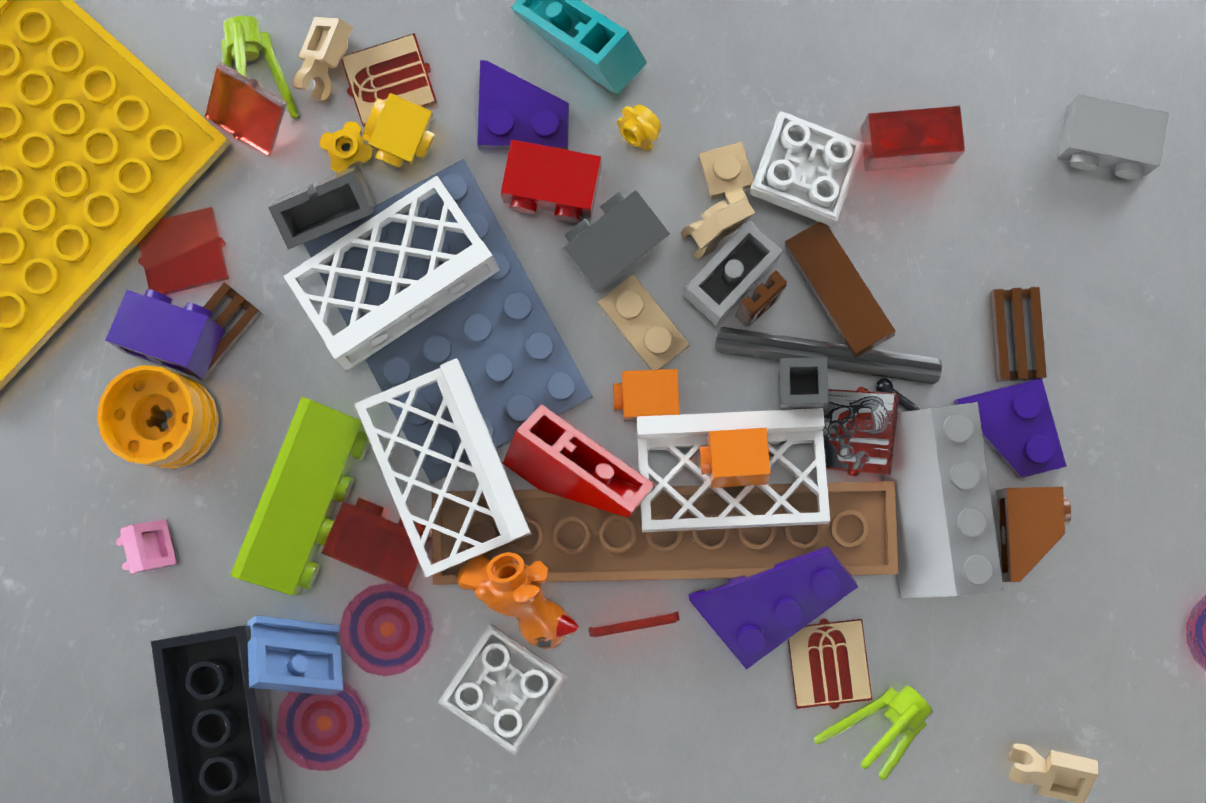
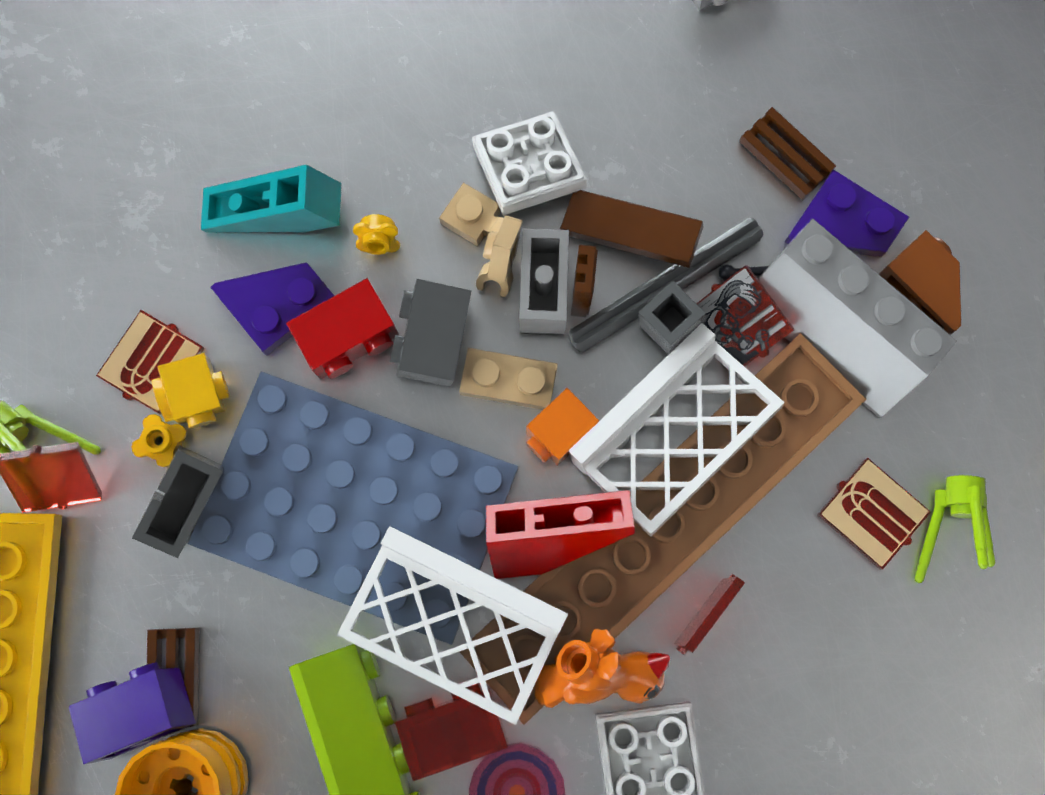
camera: 45 degrees left, 5 degrees down
clear red piece [138,207,229,295] -> none
white fence [283,176,500,372] -> none
tan plate [293,17,353,100] -> none
dark purple wing [688,546,858,670] -> none
orange brick [699,428,771,488] -> none
clear red brick [860,106,965,171] -> none

